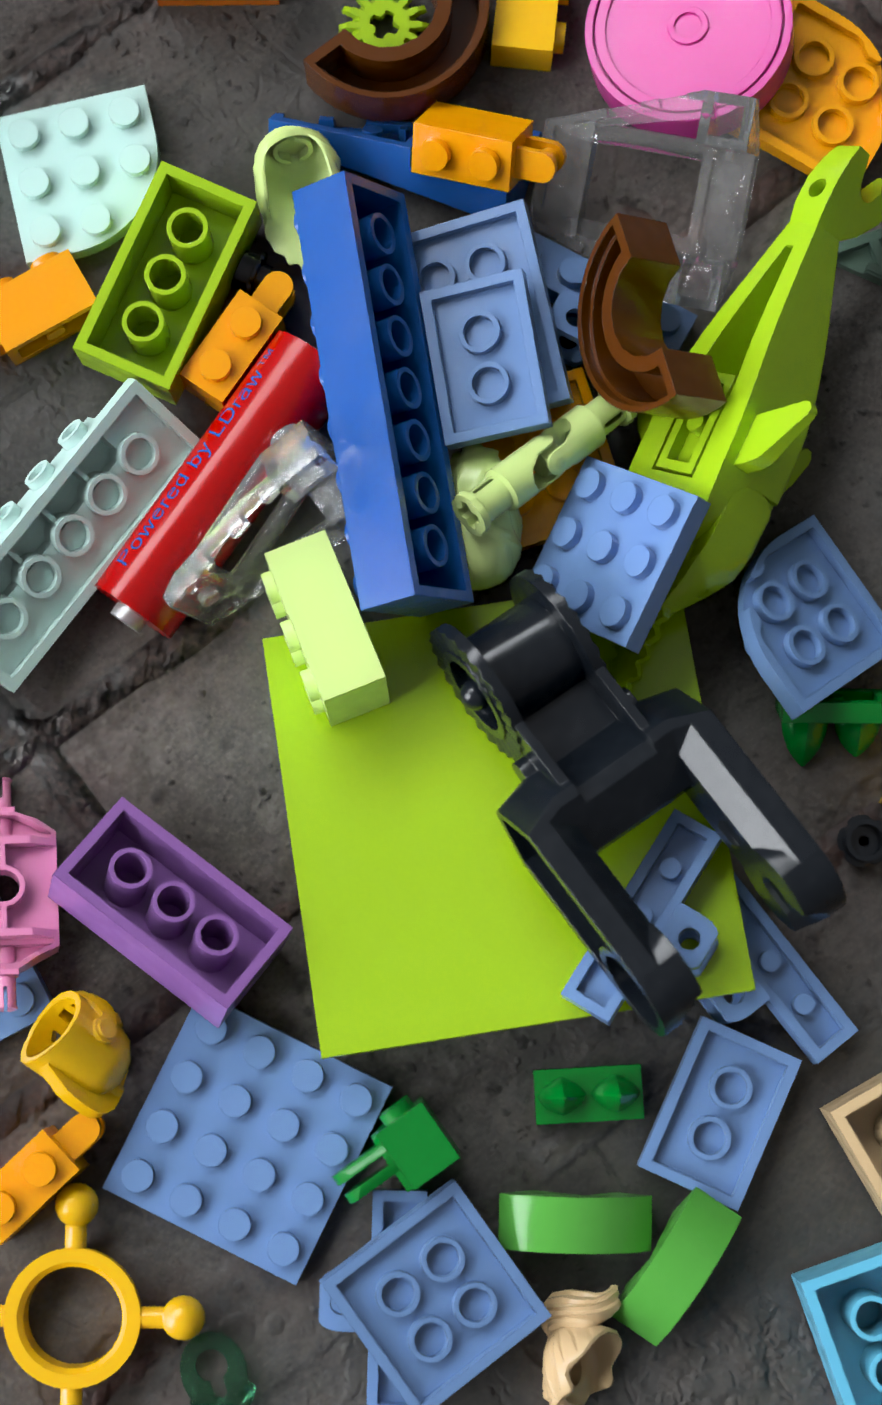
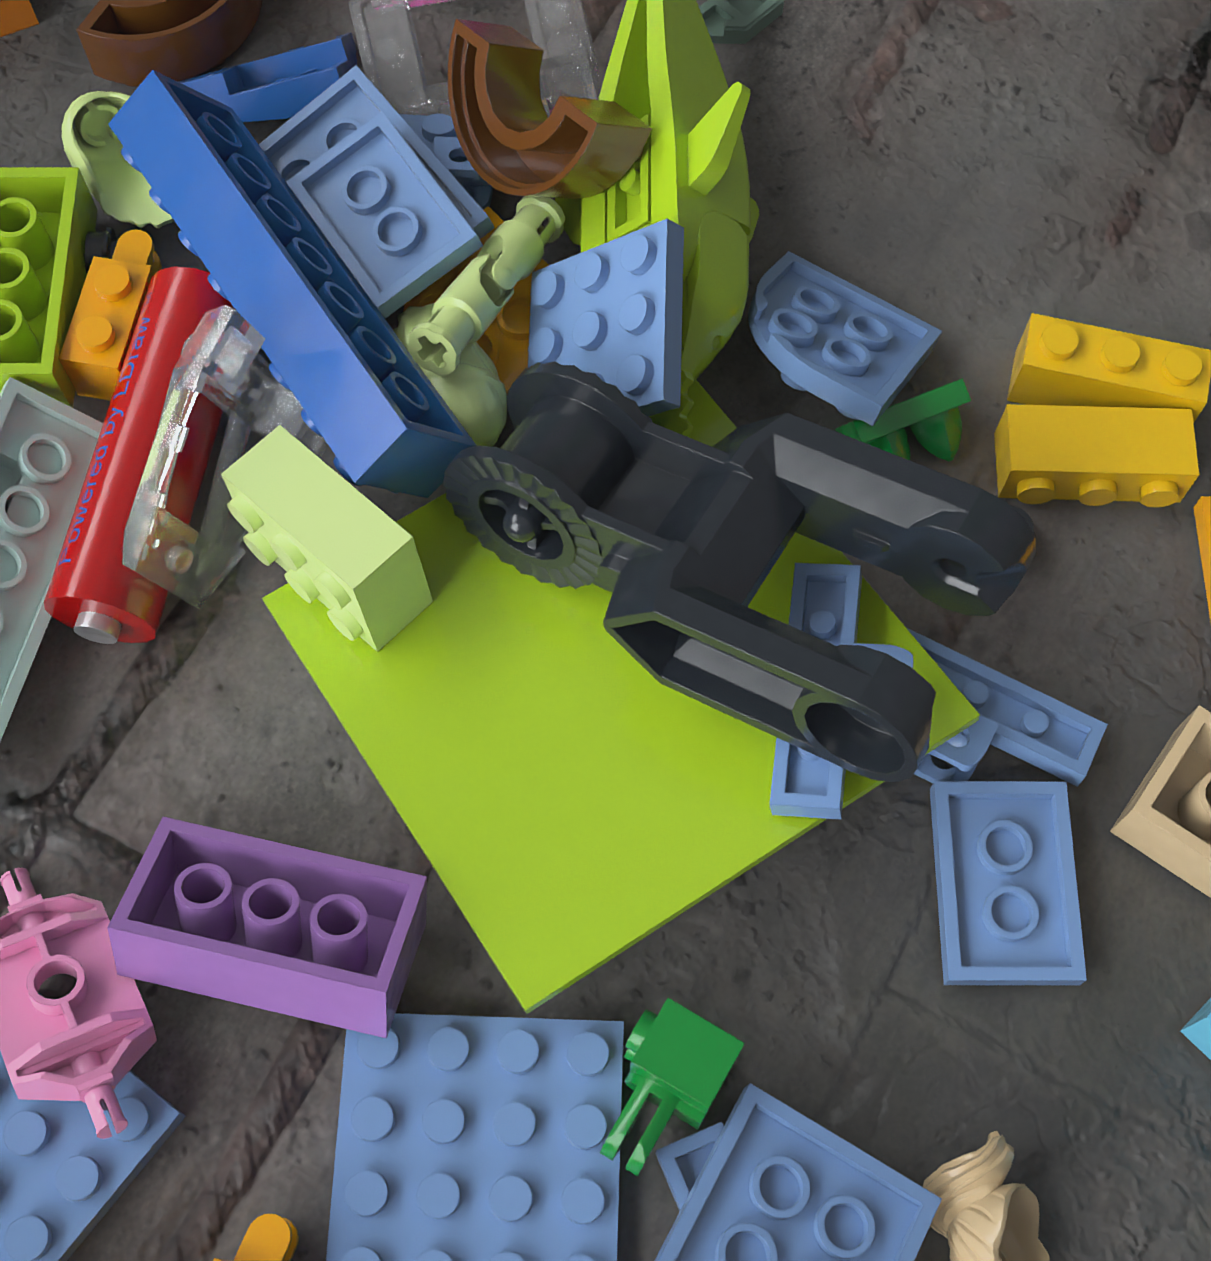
camera: 25 degrees left, 15 degrees down
yellow helmet [20,990,131,1118] -> none
light orange brick [411,101,567,192] -> none
bright green brick [498,1190,652,1254] -> none
green tile [532,1063,644,1125] -> none
bright green brick [612,1187,742,1347] -> none

